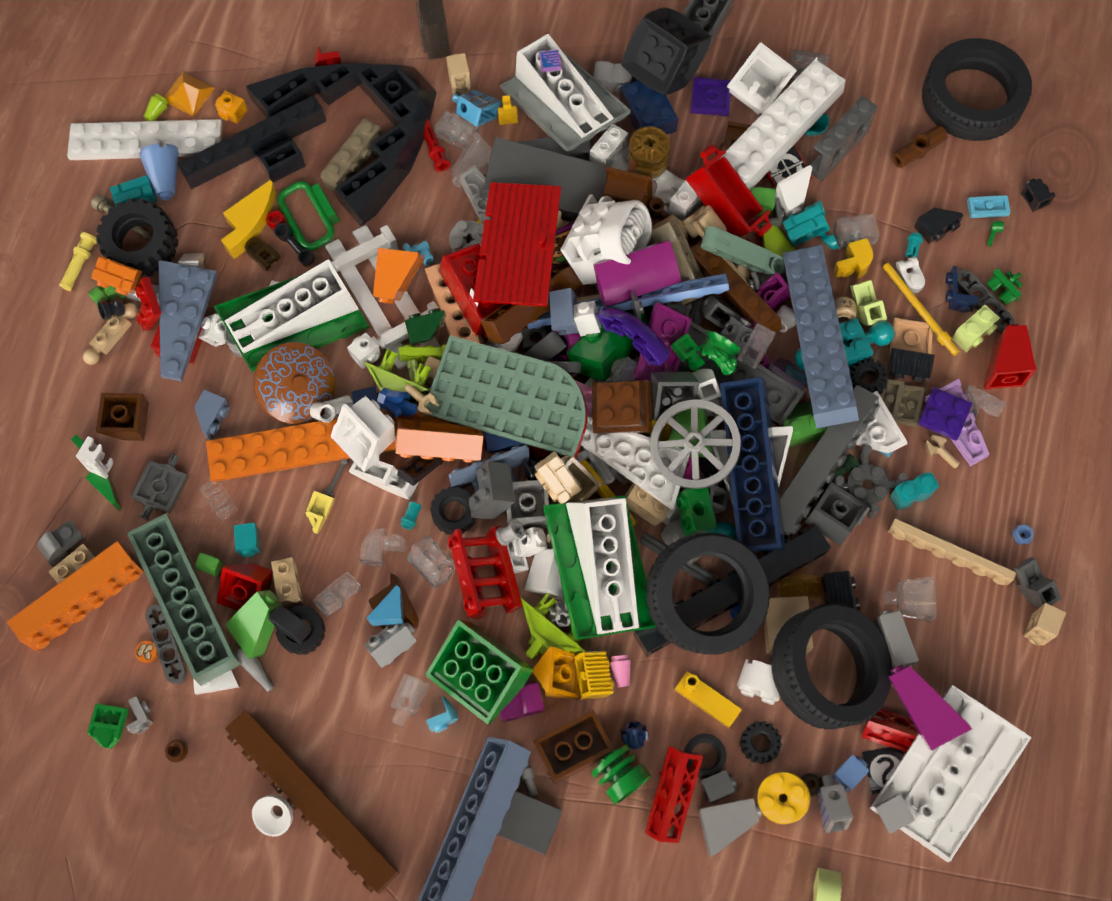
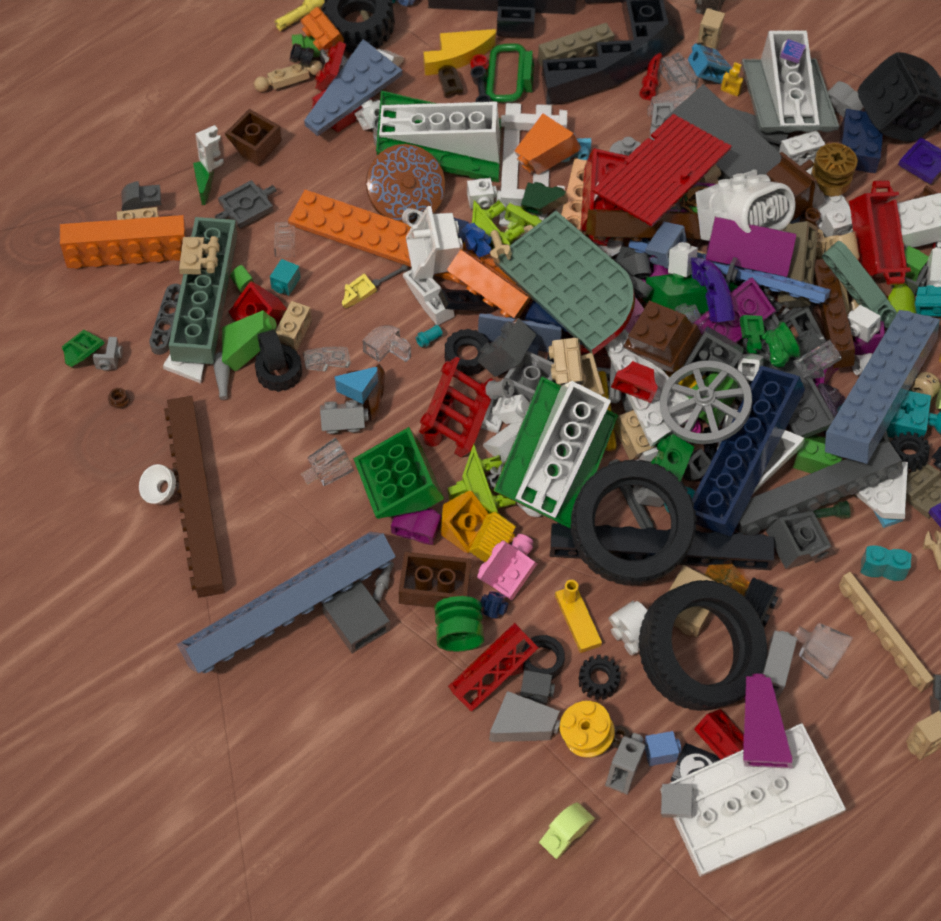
camera: 30 degrees right, 10 degrees down
tile [135,641,158,664] -> none
sand blue slope [194,390,230,440] -> none
clear brick [407,536,455,589] -> none
medium azure plate [426,696,459,733] -> none
dark grey plate [834,445,908,519] -> none
none -> tan plate [179,236,220,274]
none -> bright pink bracket [477,541,537,600]
none -> red slope [611,361,658,403]
none -> white brick [847,305,881,342]

